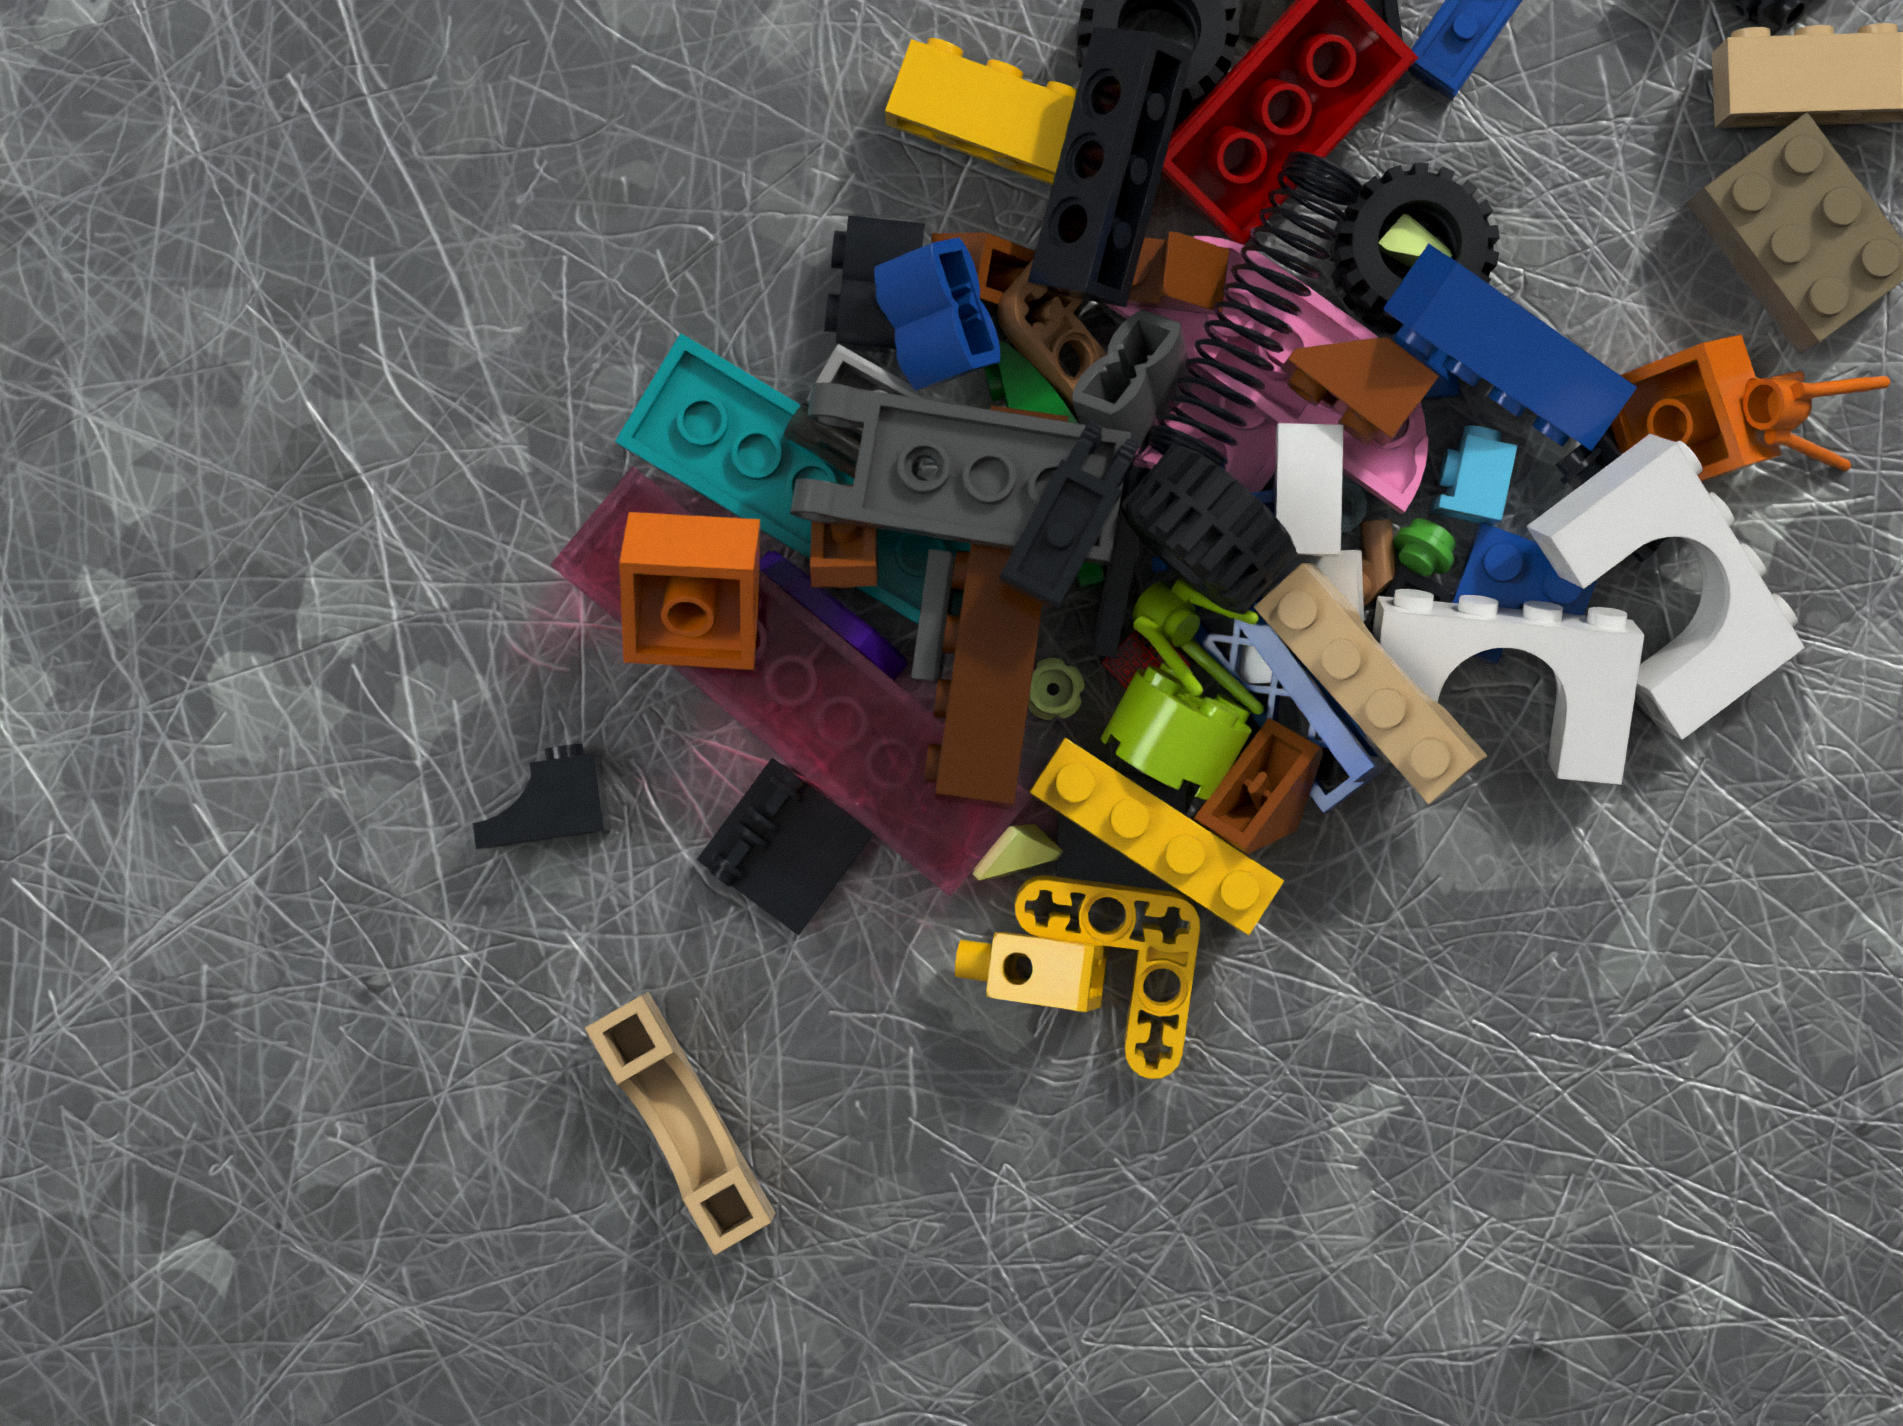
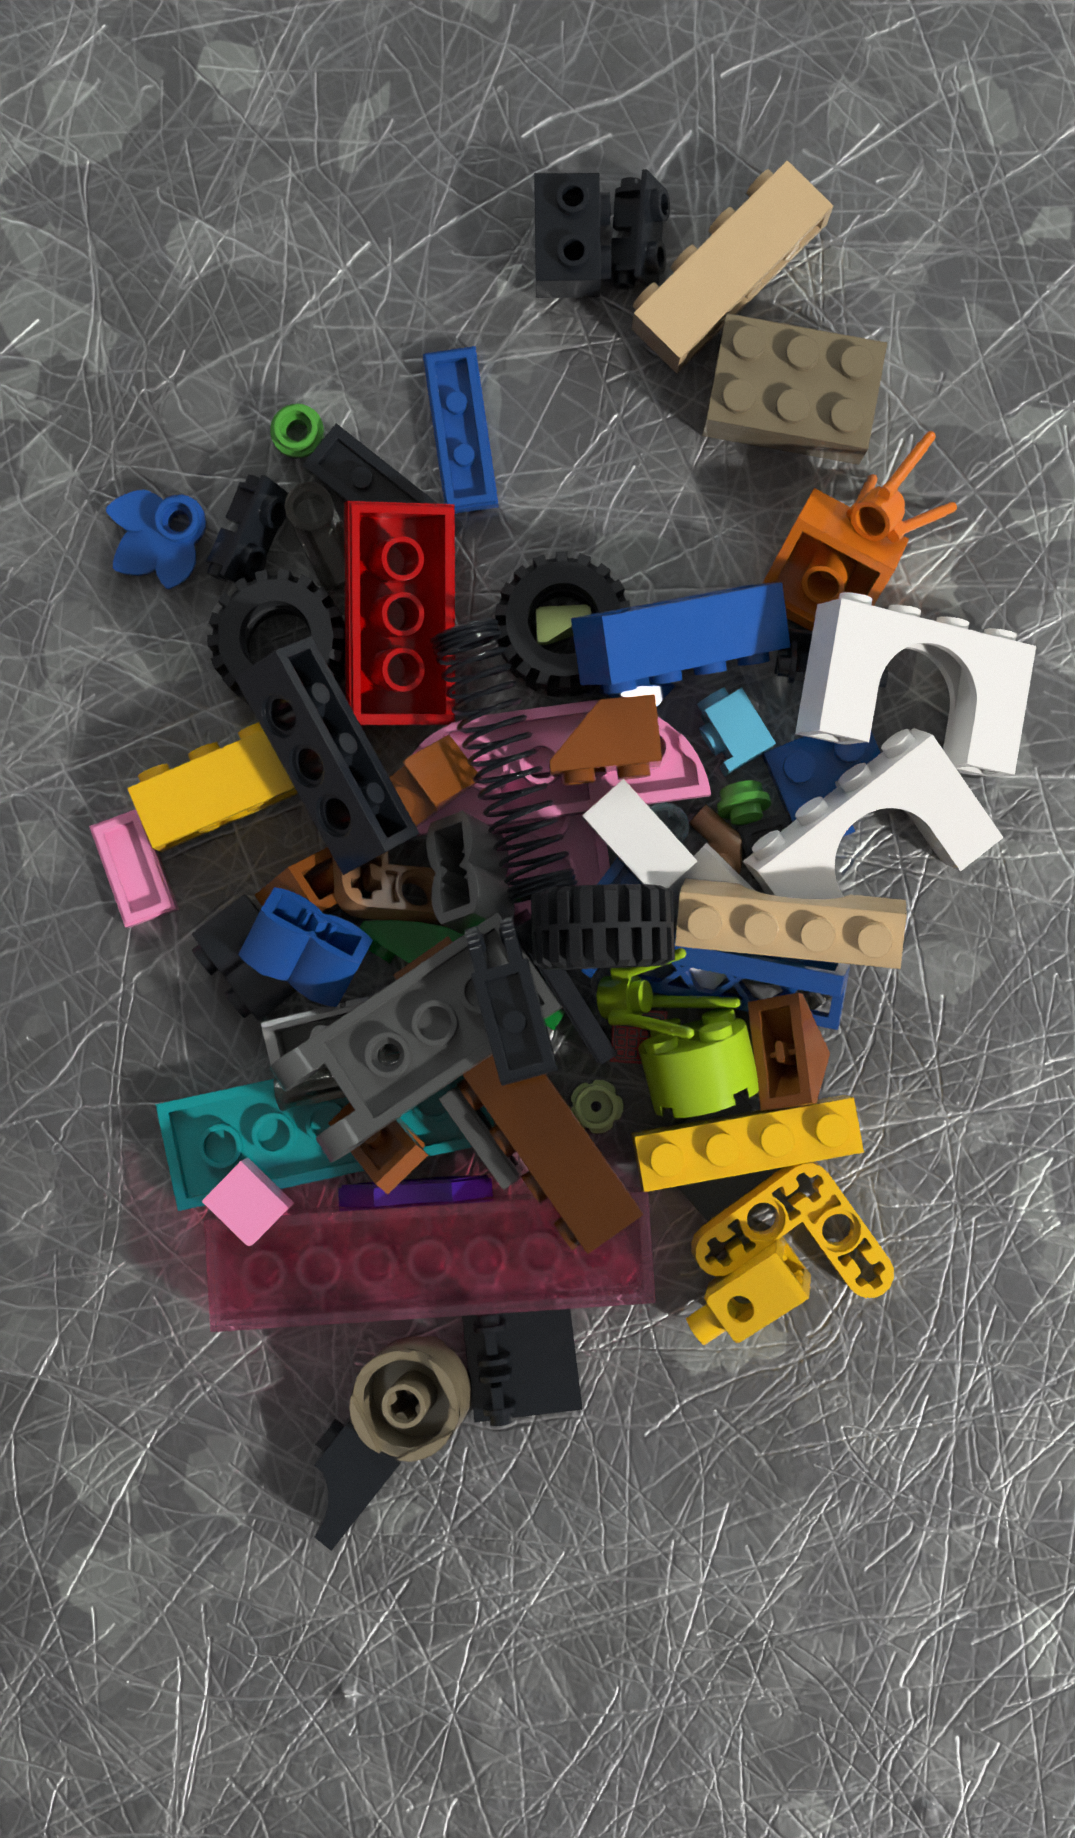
camera: 40 degrees left, 0 degrees up
tan arch [585,991,775,1255] -> none
orange slope [619,512,760,670] -> none
yellowish green slope [972,824,1064,880] -> none
none -> bright pink tile [89,809,179,928]
none -> bright pink panel [202,1158,294,1246]
none -> dark tan brick [349,1336,472,1462]

